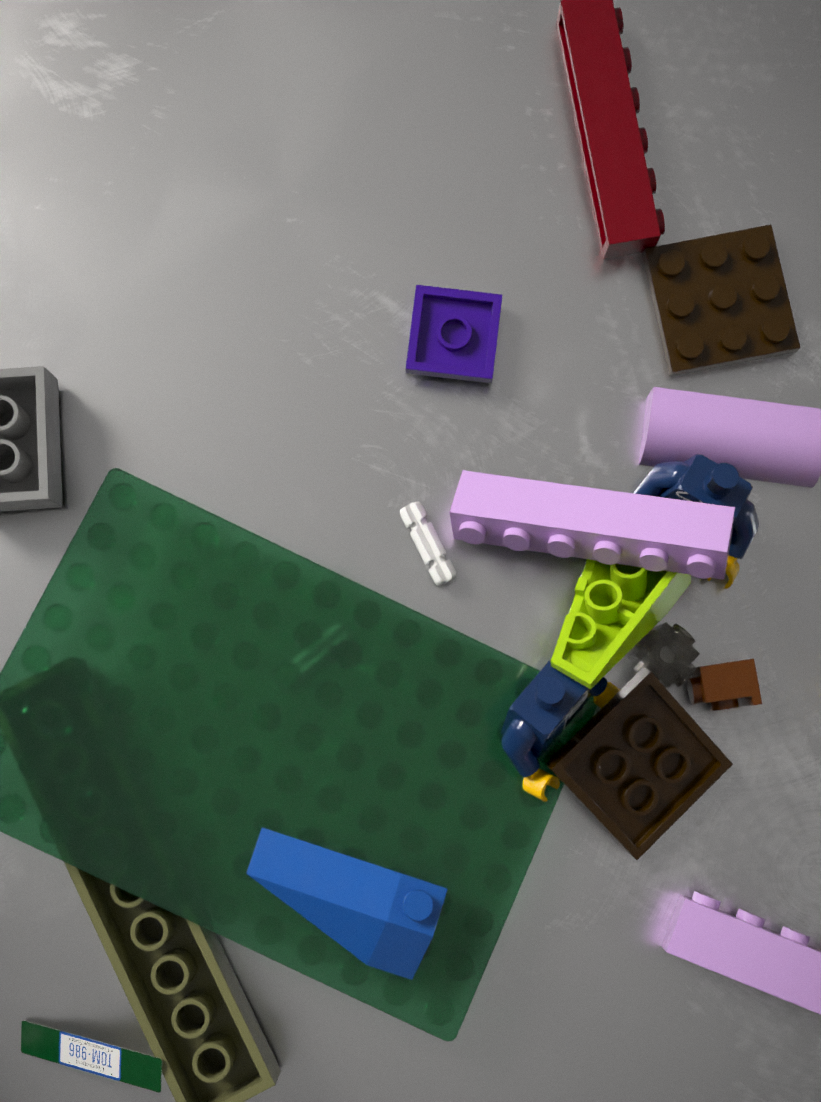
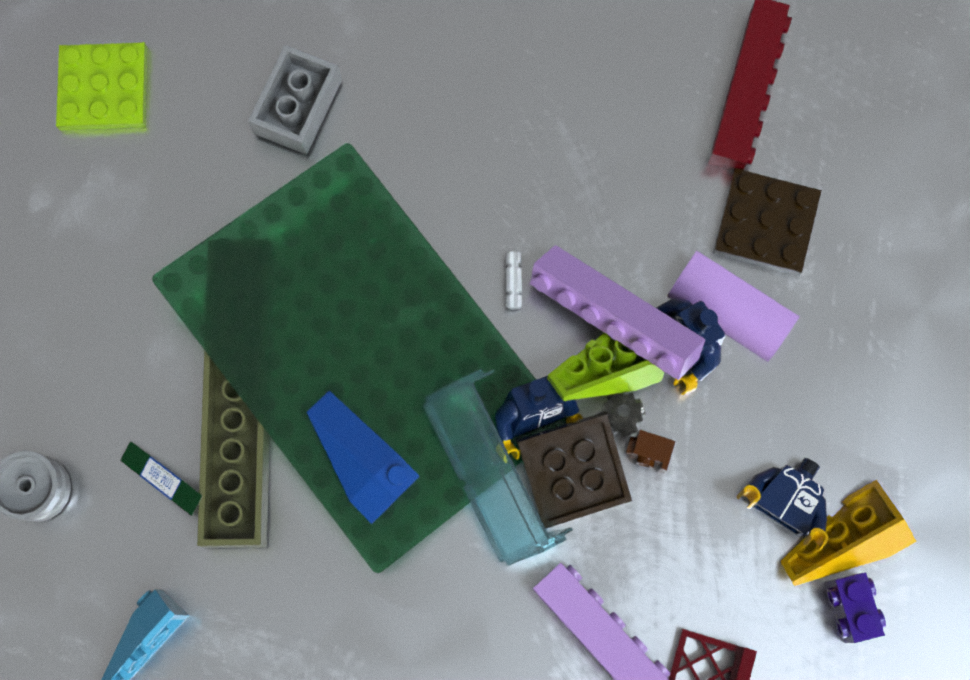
camera: 25 degrees right, 5 degrees down
dark purple plate [405,285,503,383] -> none
none -> clear light blue piece [423,368,573,566]

